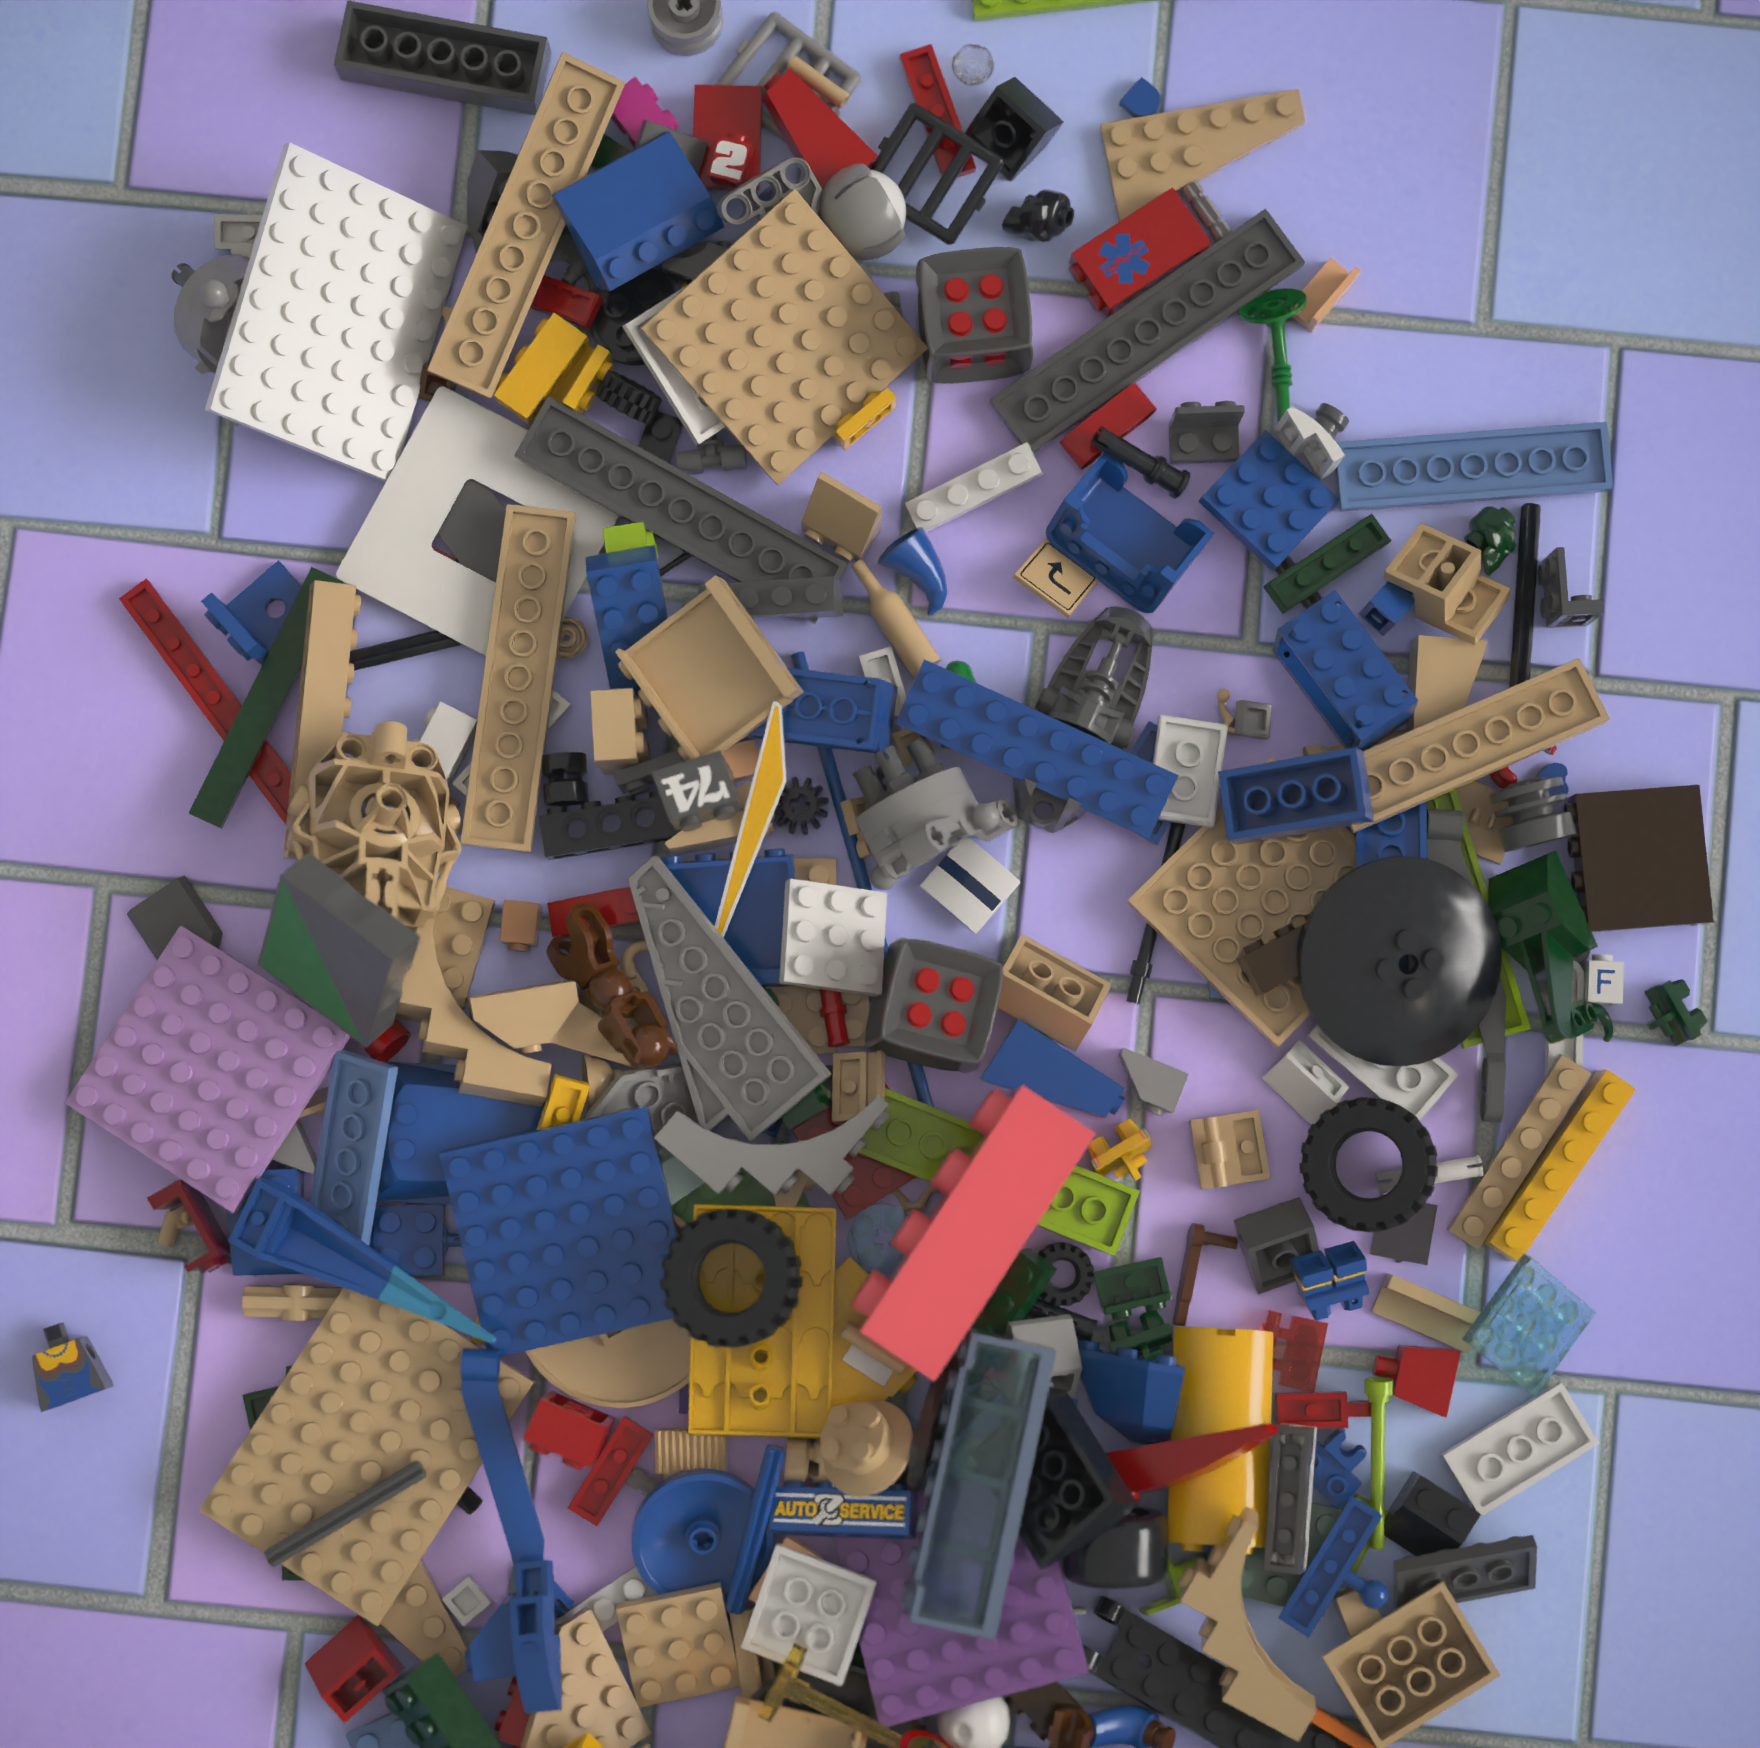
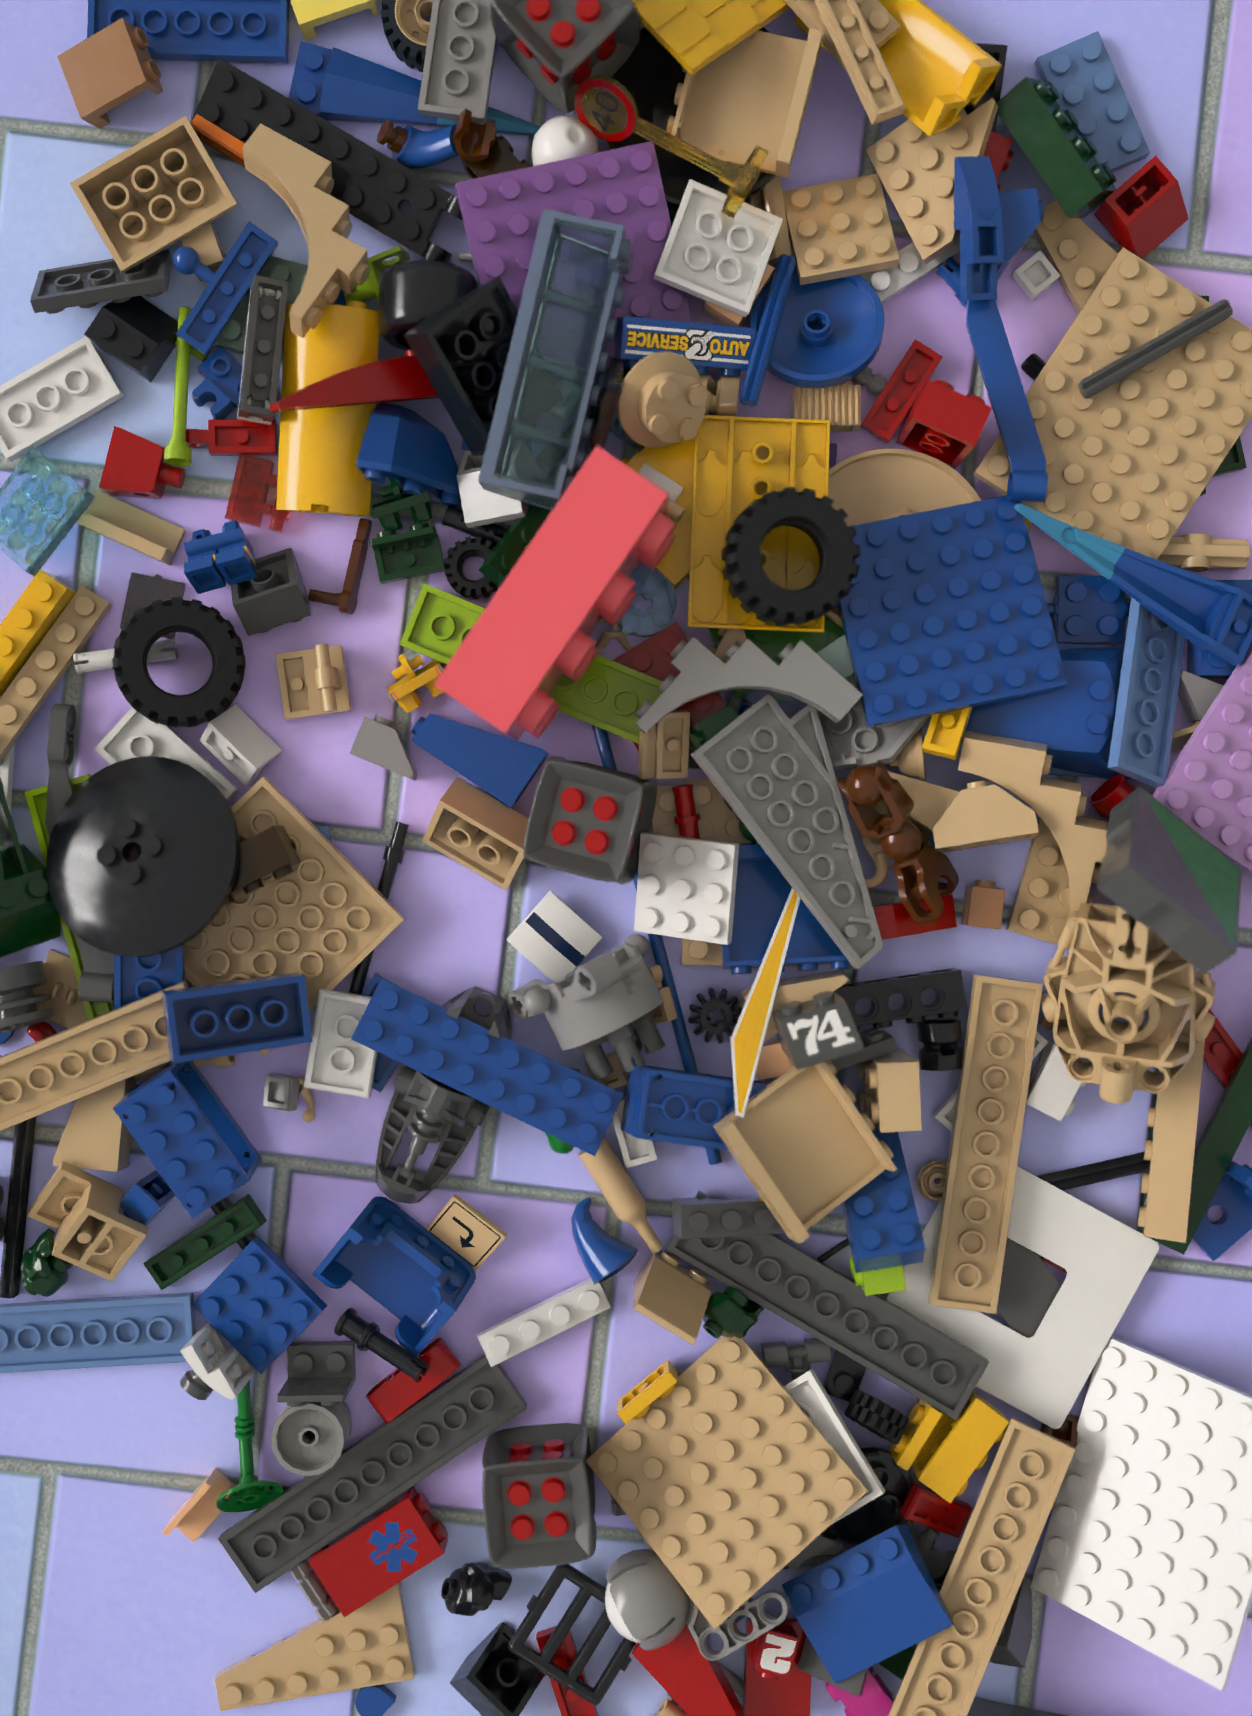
camera: 175 degrees left, 5 degrees up
none -> light grey wheel [271,1401,352,1476]
none -> dark green head [703,1287,764,1339]

